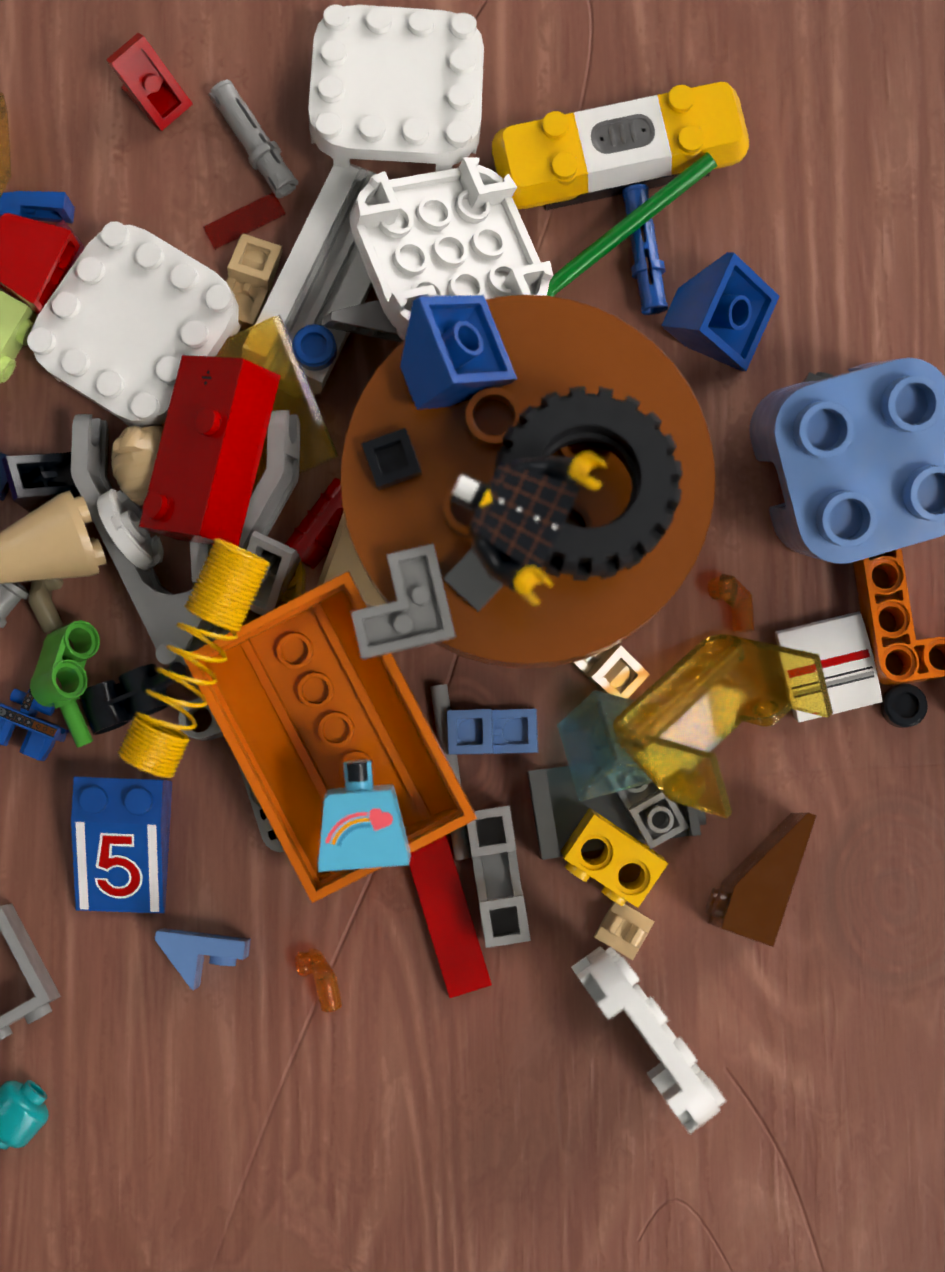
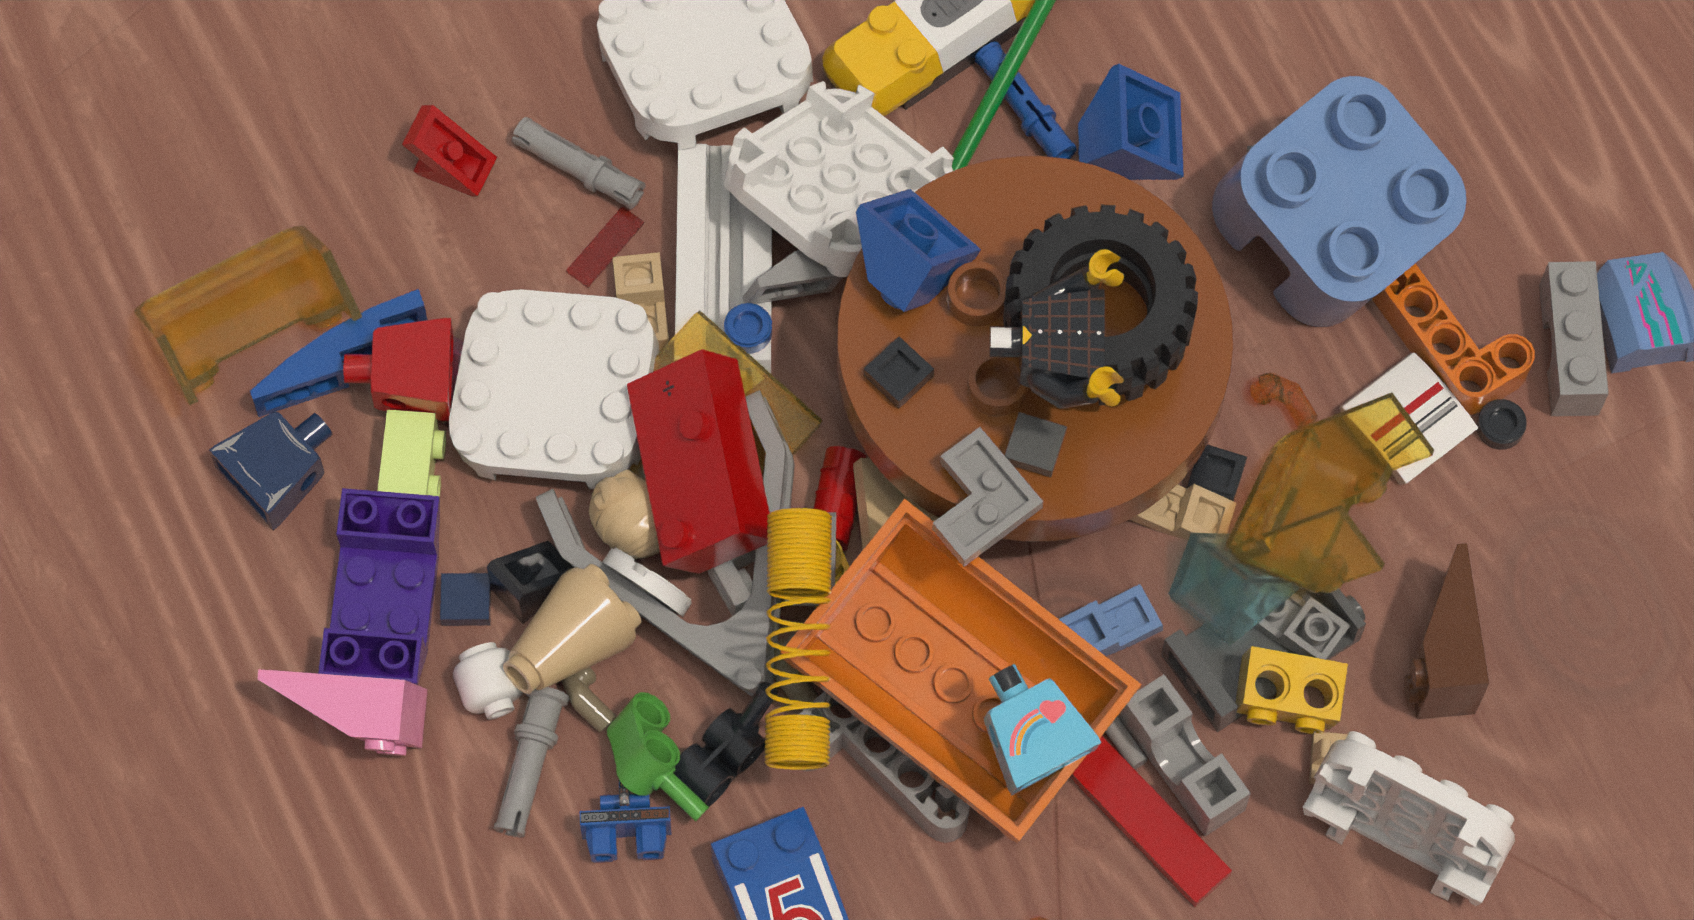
camera: 25 degrees left, 15 degrees down
none -> black tile [1187,444,1247,501]

